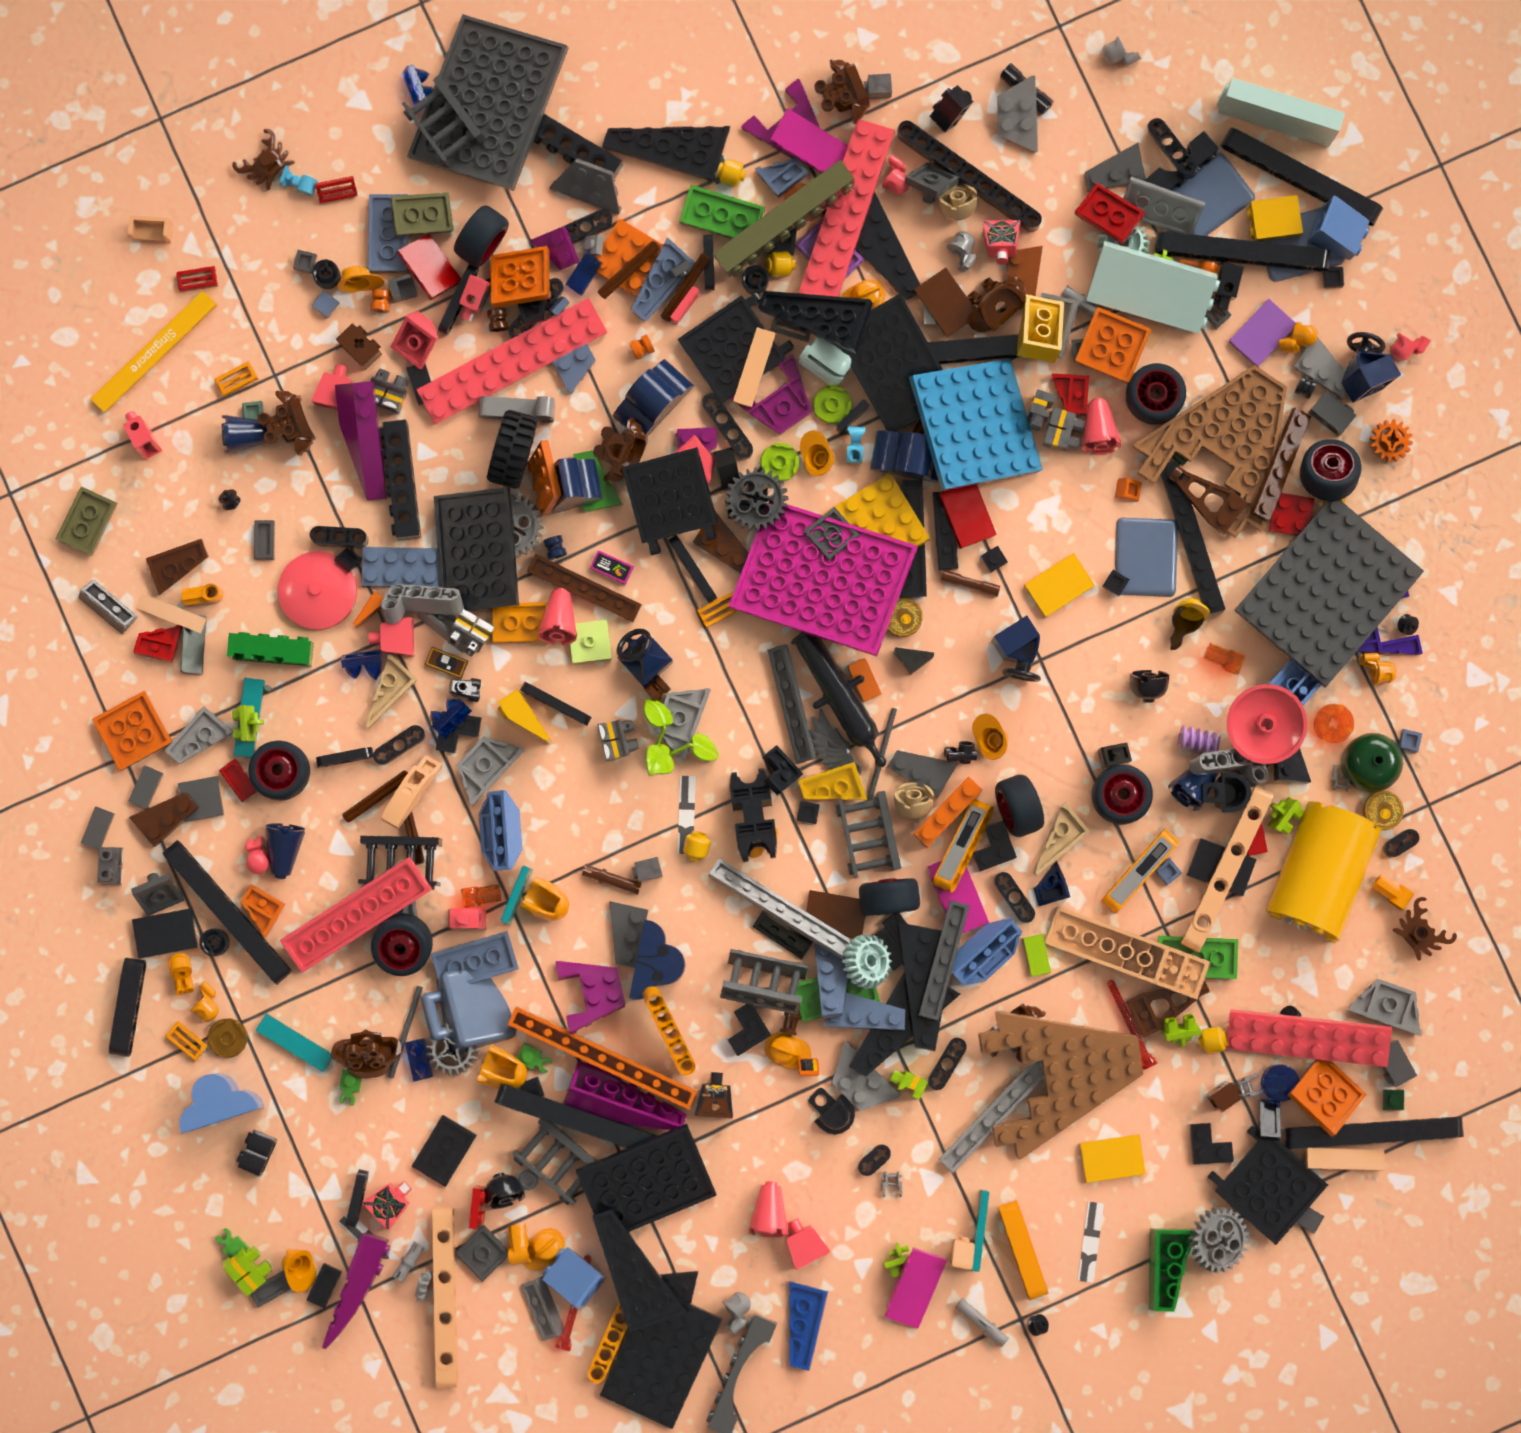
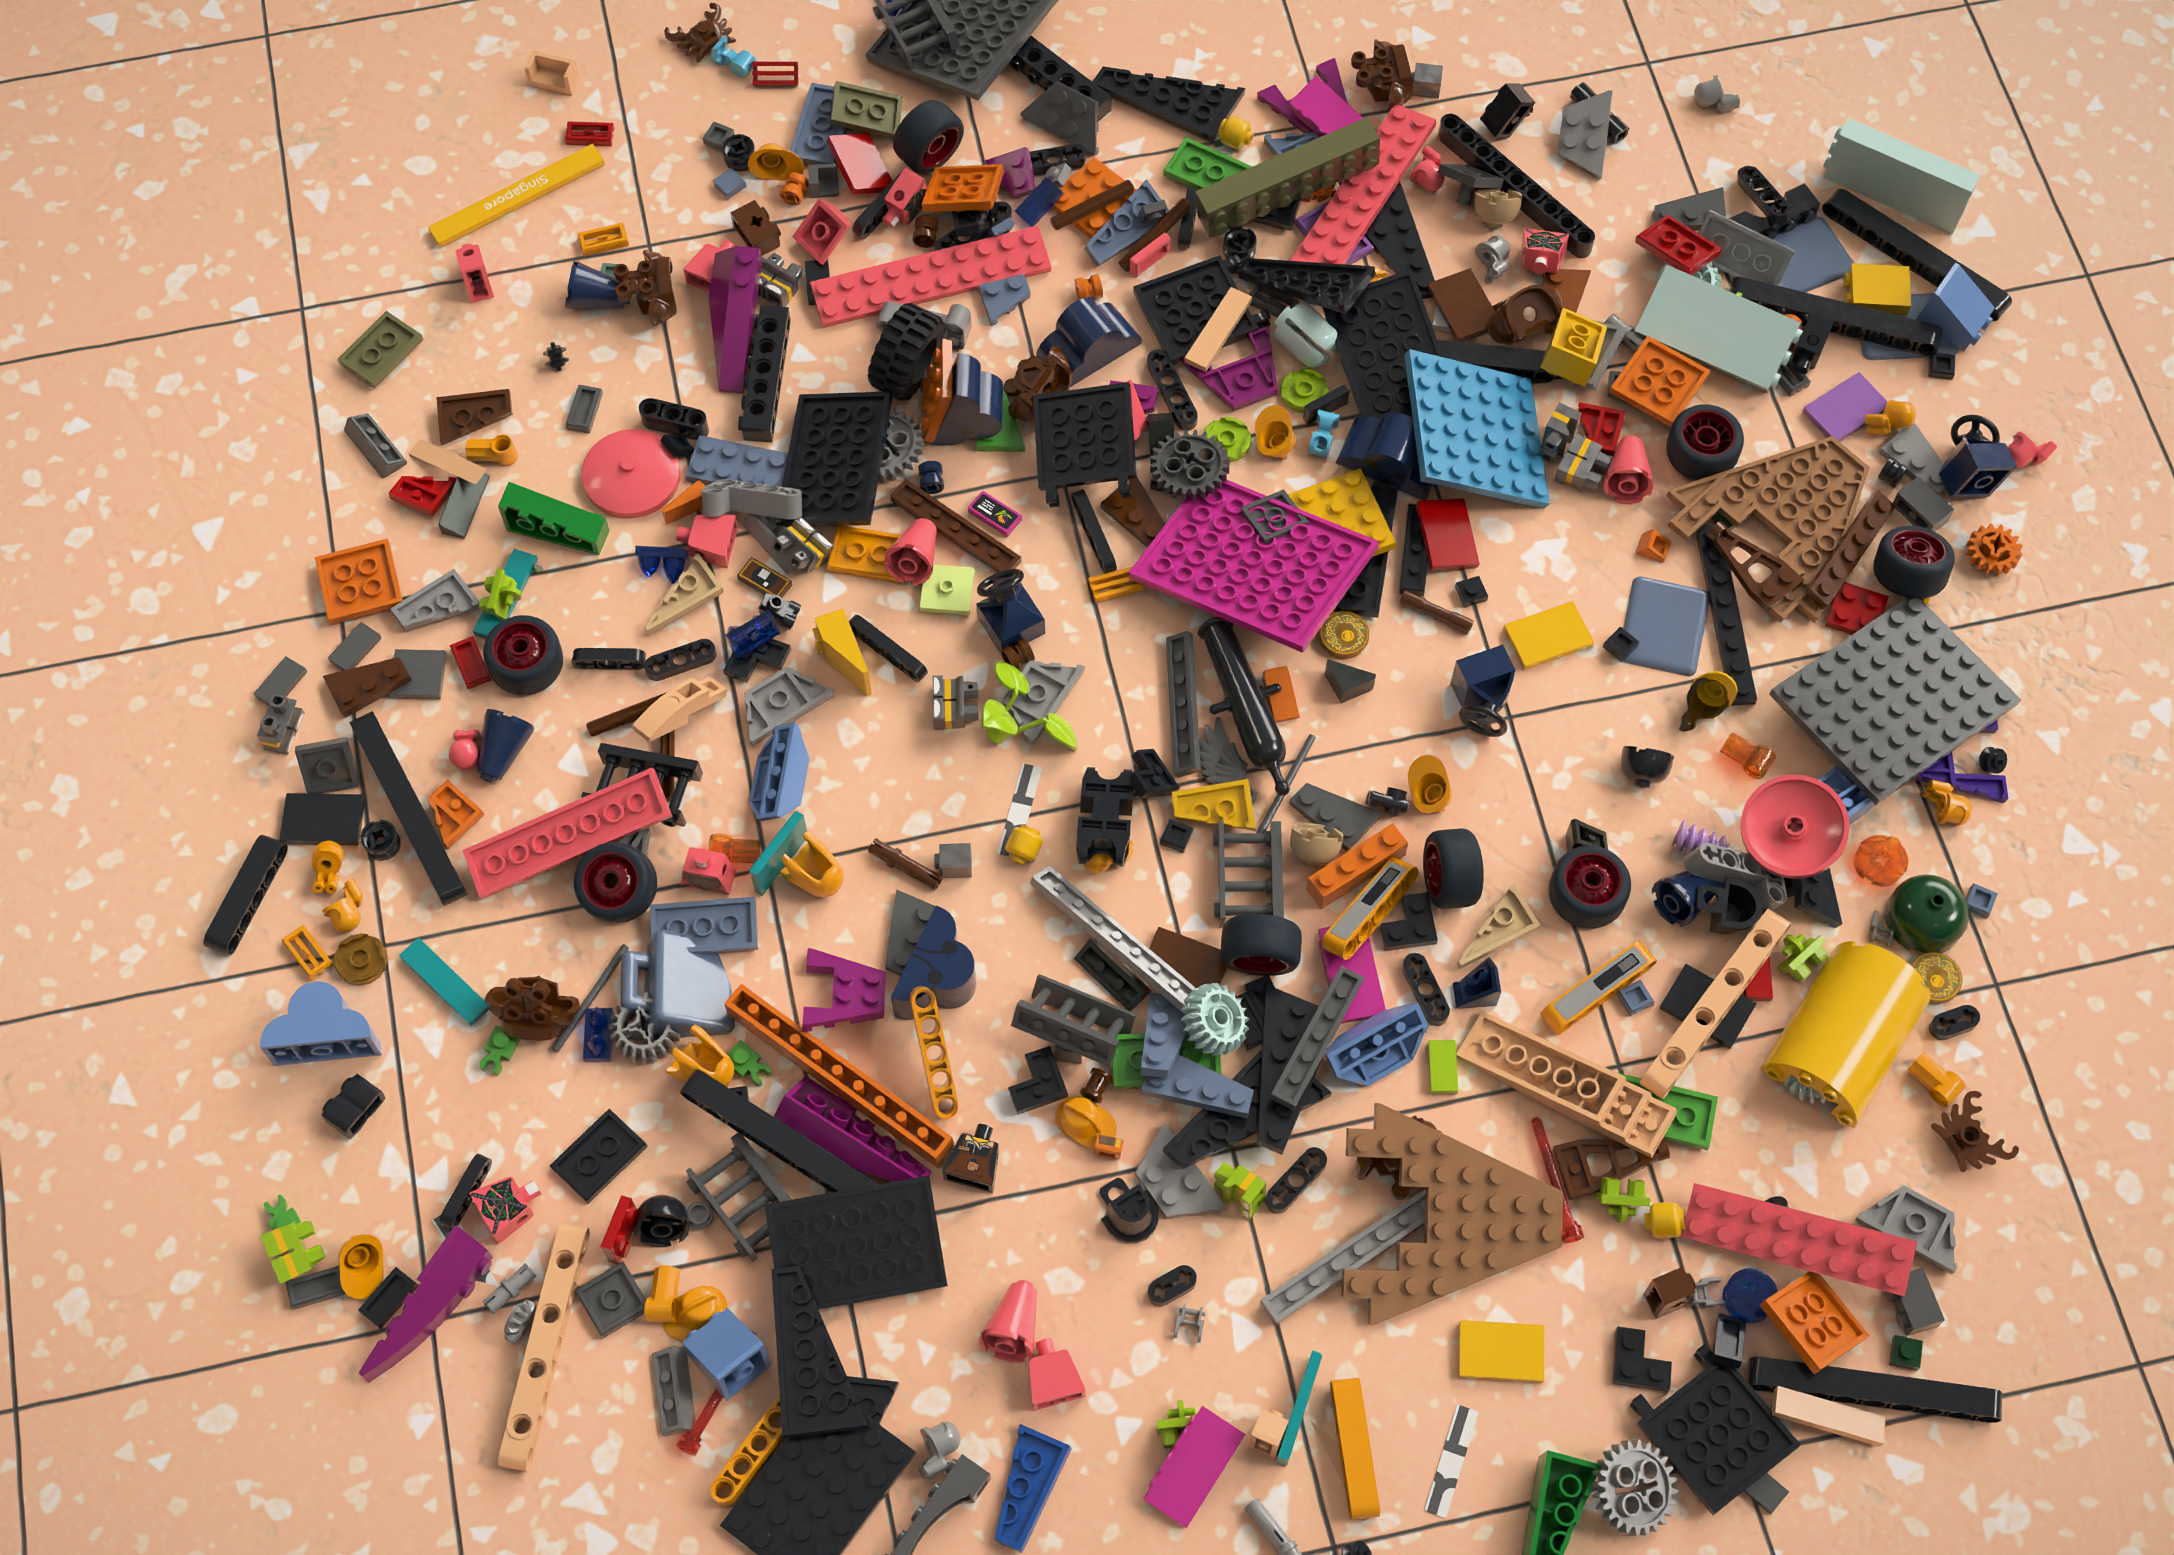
camera: 10 degrees right, 20 degrees down
yellow head [765,252,795,277] -> none

